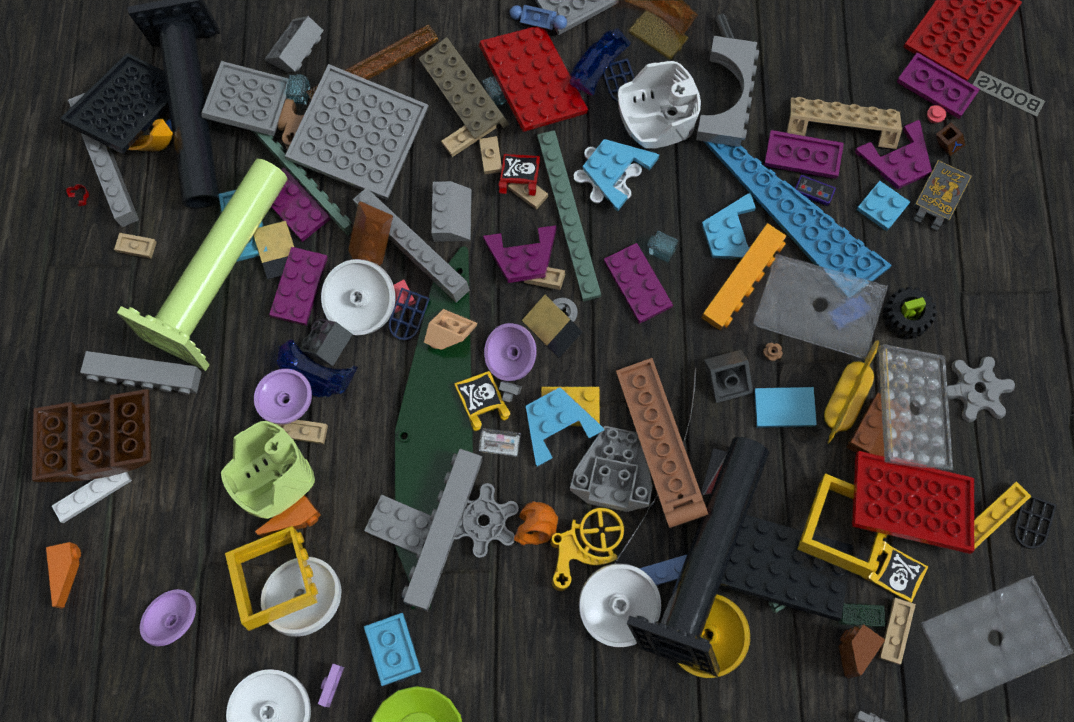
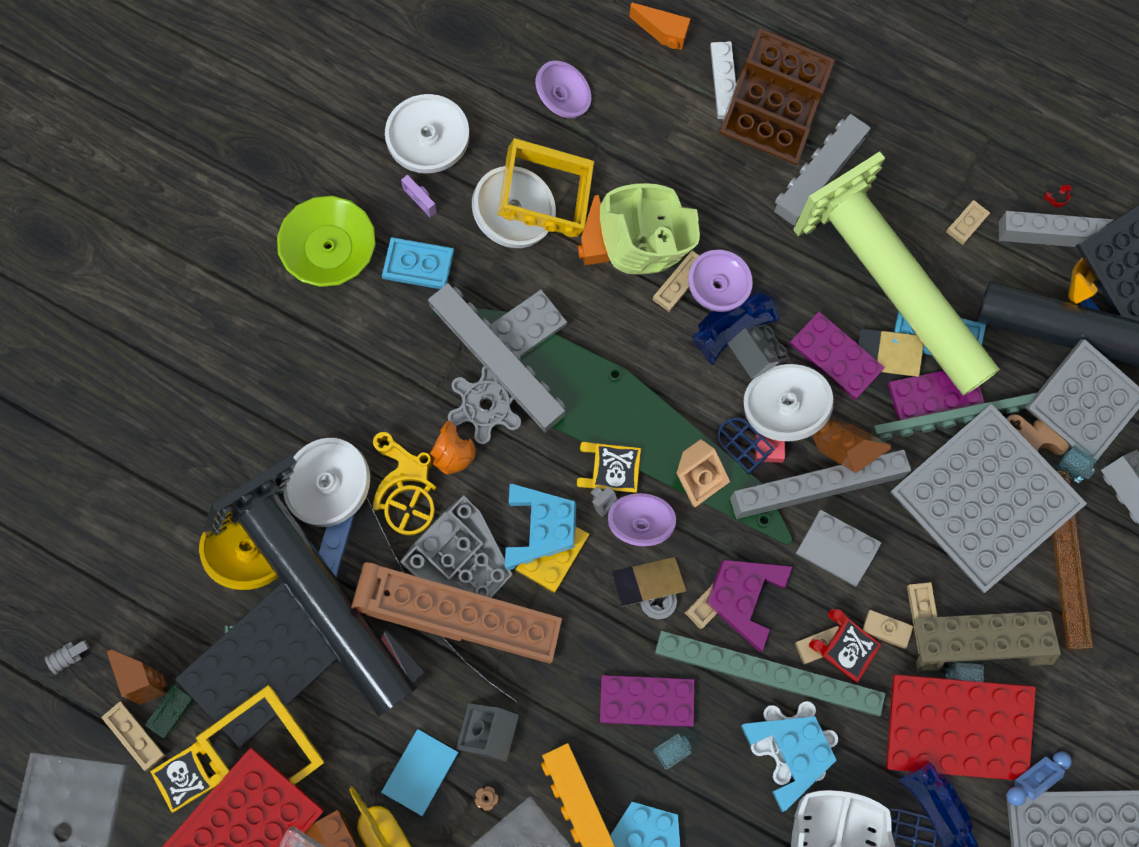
camera: 110 degrees right, 0 degrees up
clear slope [479,428,521,457] -> none

